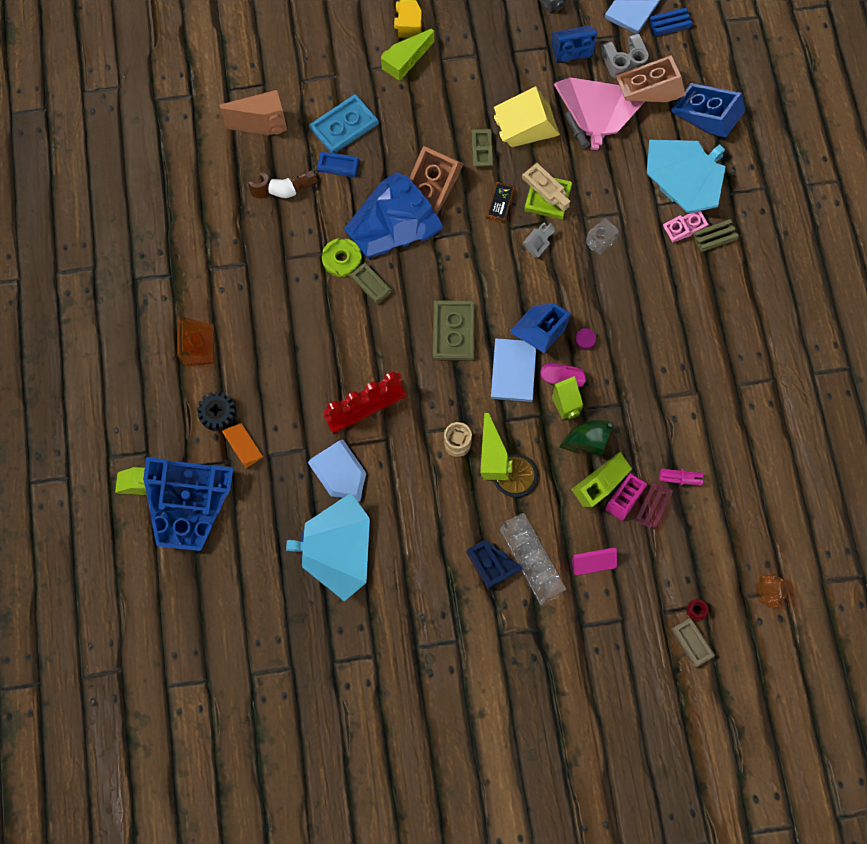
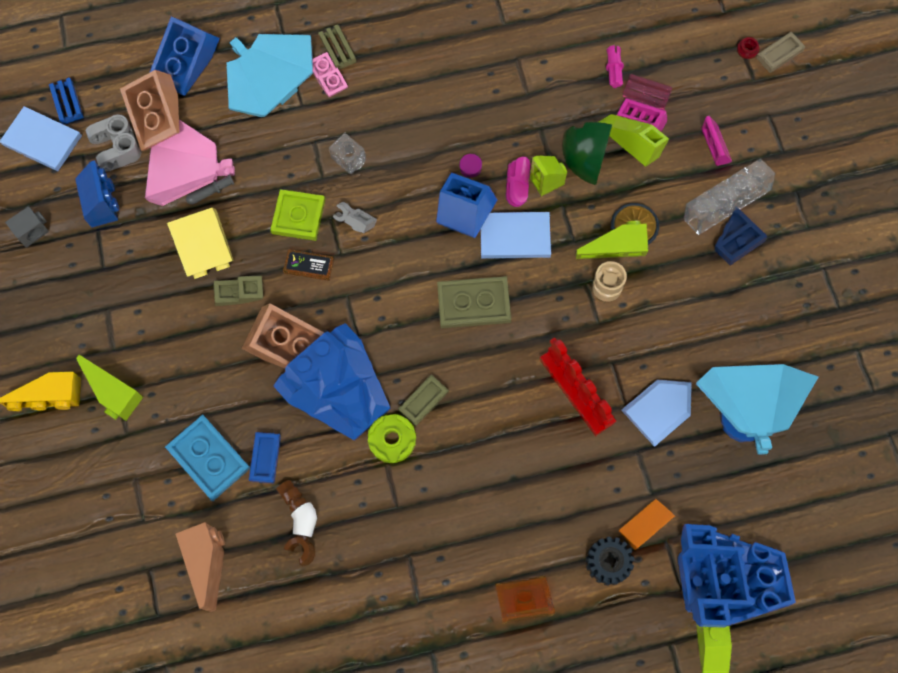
camera: 95 degrees left, 0 degrees up
tan hinge [522,163,570,212] -> none

